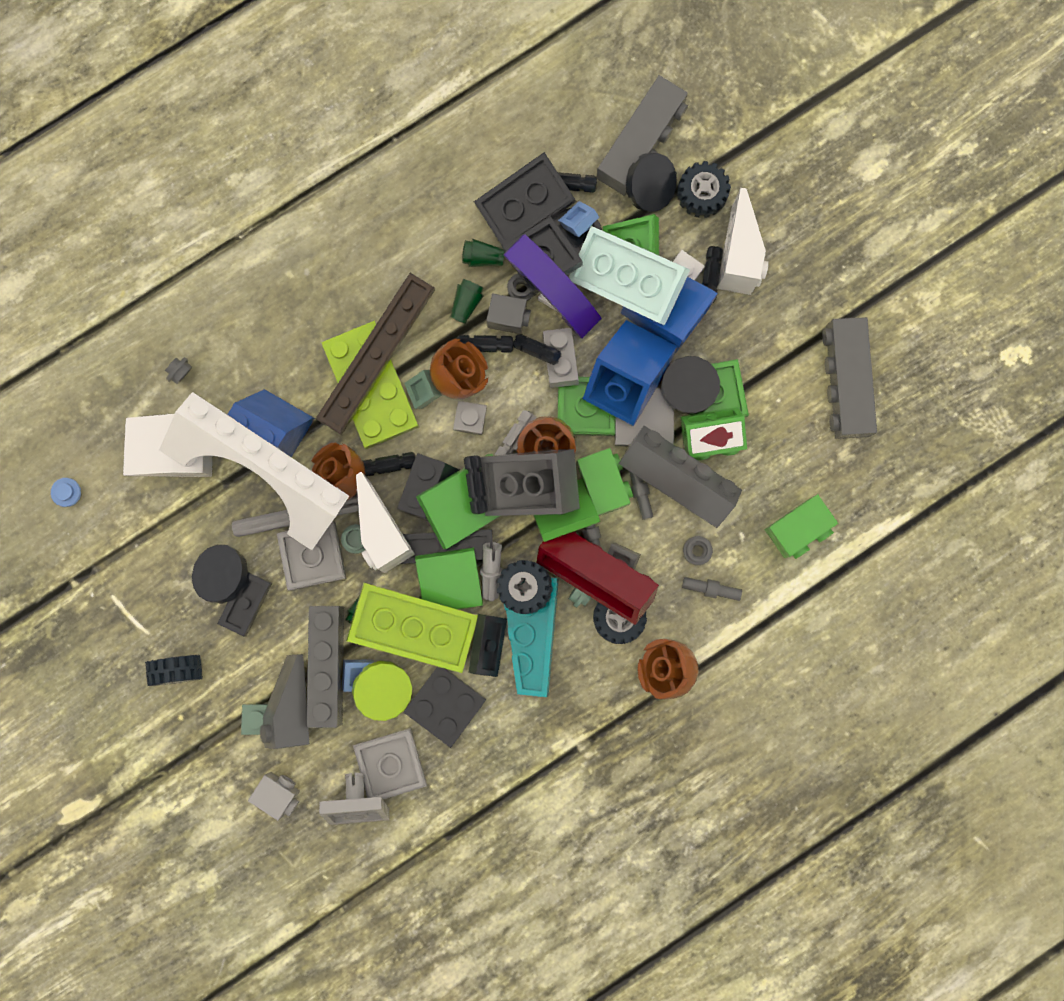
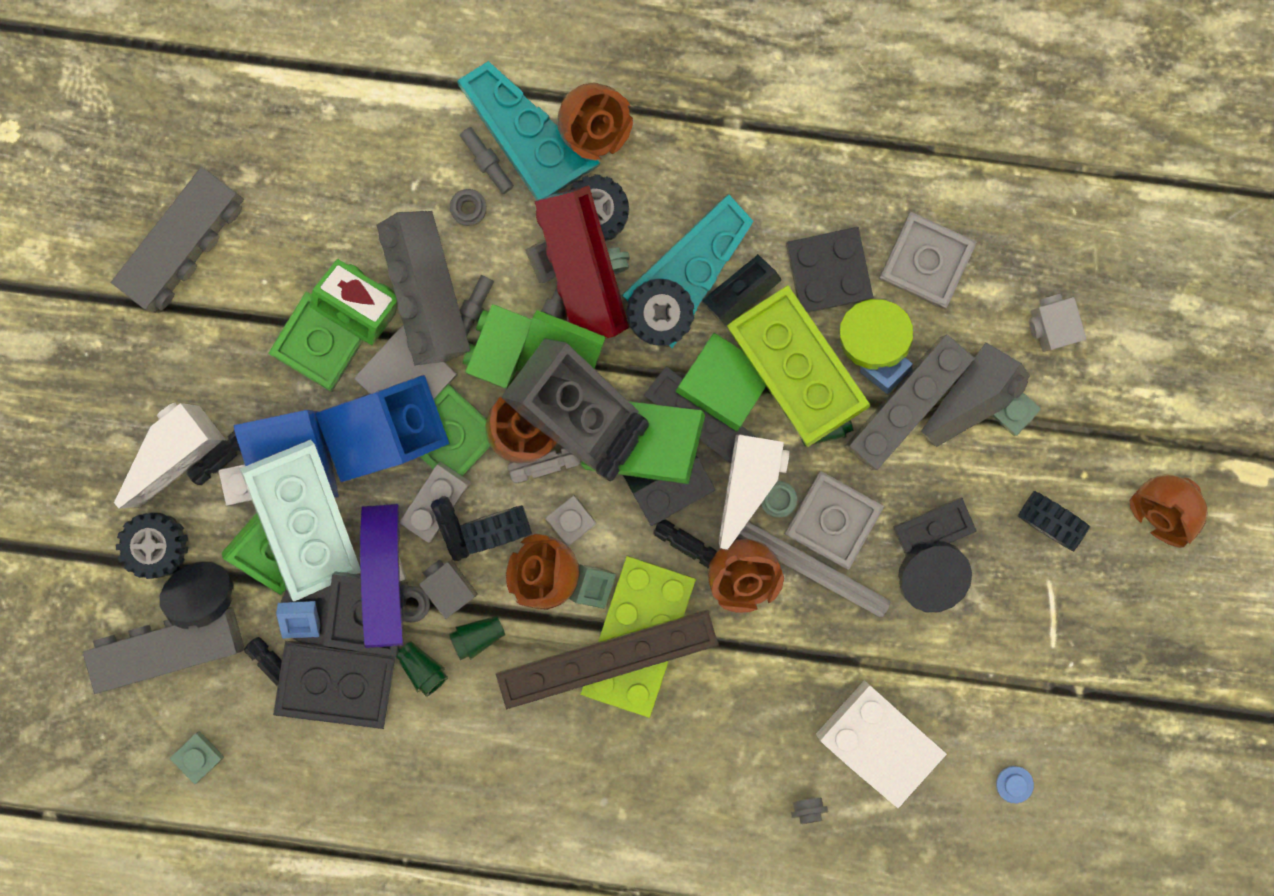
camera: 135 degrees left, 5 degrees up
white arch [159,392,349,550] -> none
blue slope [227,389,315,457] -> none
light grey tile [319,773,390,825] -> none
black axle [457,335,513,353] -> none
light grey axle [480,542,503,601] -> none
black tile [661,356,720,415] -> none
bright green brick [764,494,839,559] -> none
none -> sand green plate [170,731,224,785]
none -> teal wing [458,61,600,201]
none -> black wheel [460,505,532,554]
none -> dark orange cylinder [1129,474,1208,548]

